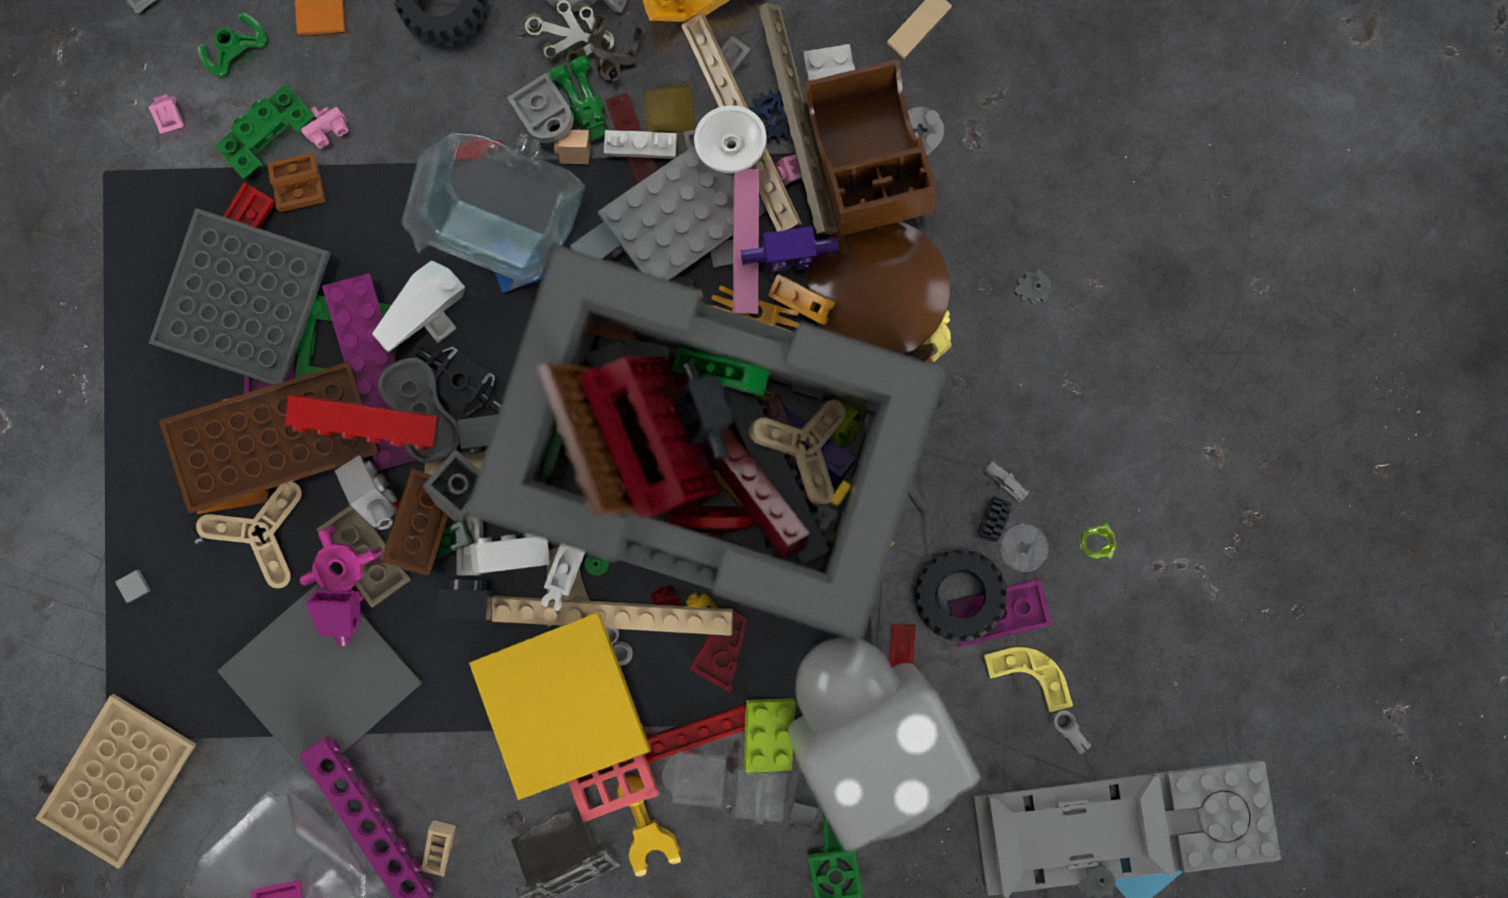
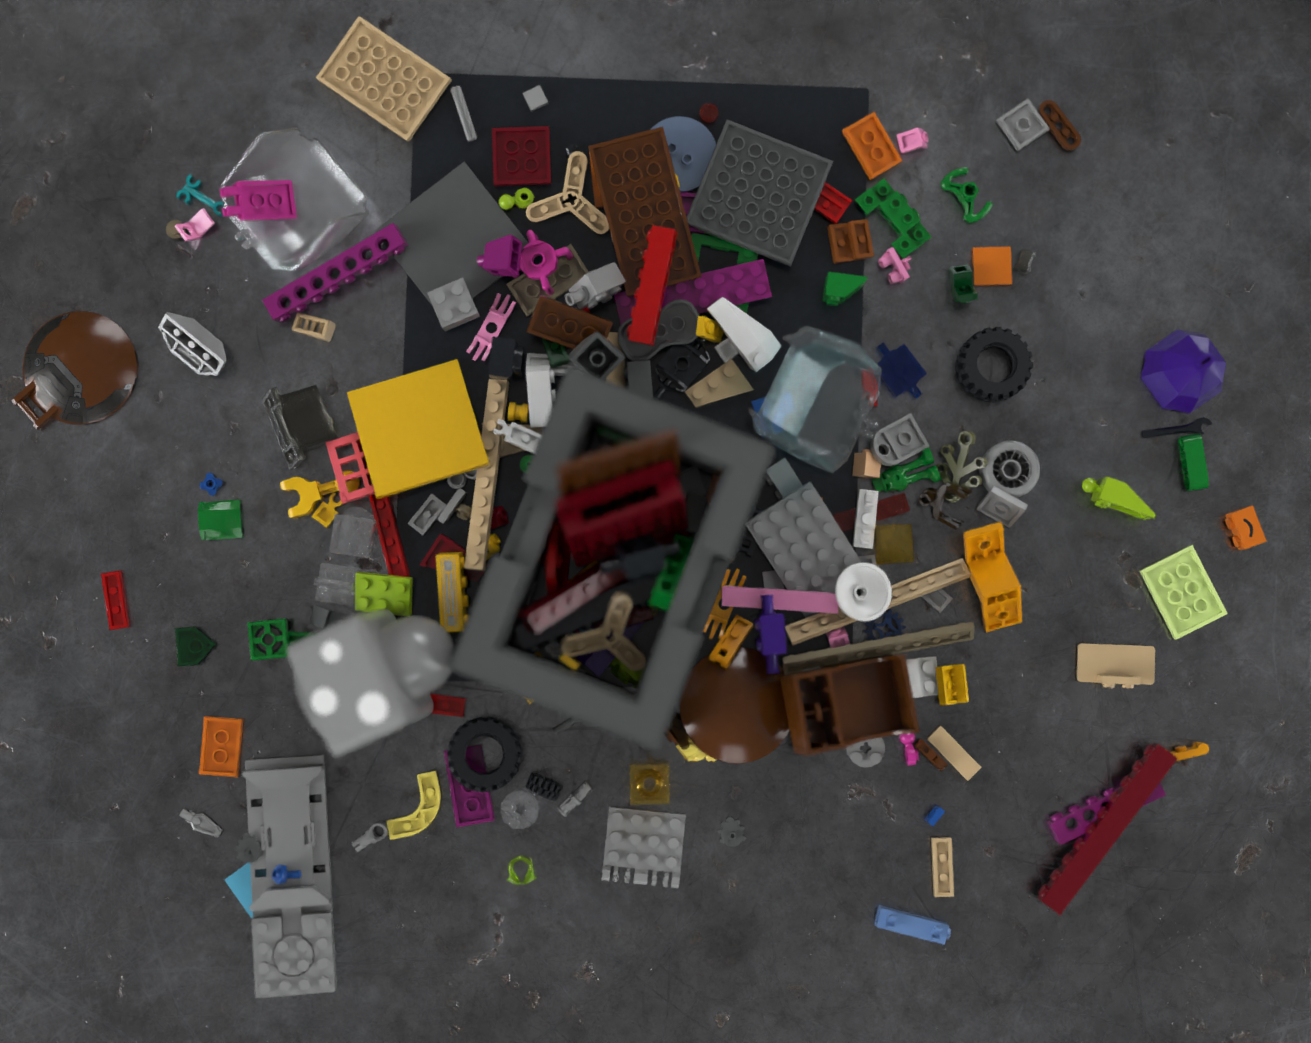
camera: 95 degrees right, 0 degrees up
none -> blue plate [272,864,302,884]
none -> yellow plate [312,493,343,528]
none -> light grey plate [408,494,447,536]
none -> light grey piece [427,278,480,331]
none -> yellow brick [436,552,469,632]
none -> light grey tile [437,488,467,525]
none -> light grey axle [451,86,477,141]
none -> dark tan plate [454,504,472,520]
none -> bright pink piece [466,293,516,361]
none -> dark red plate [492,126,551,186]
none -> lime plate [499,188,534,210]
none -> yellow wheel [508,402,529,423]
none -> light grey hinge [602,806,686,888]
none -> clear yellow piece [630,763,670,805]
none -> sand blue plate [651,116,716,193]
none -> tan wing [685,359,754,408]
none -> yellow plate [696,316,723,343]
none -> clear red plate [699,103,718,123]
none -> green slope [822,272,867,306]
none -> orange tile [842,111,902,180]
none -> clear blue plate [873,342,927,399]
none -> medium blue brick [874,905,951,945]
none -> dark pink plate [900,733,919,766]
none -> reddish brown piece [914,738,948,772]
none -> blue tile [925,805,945,826]
none -> tan plate [931,837,954,897]
none -> yellow bracket [936,664,969,706]
none -> dark green brick [949,264,978,303]

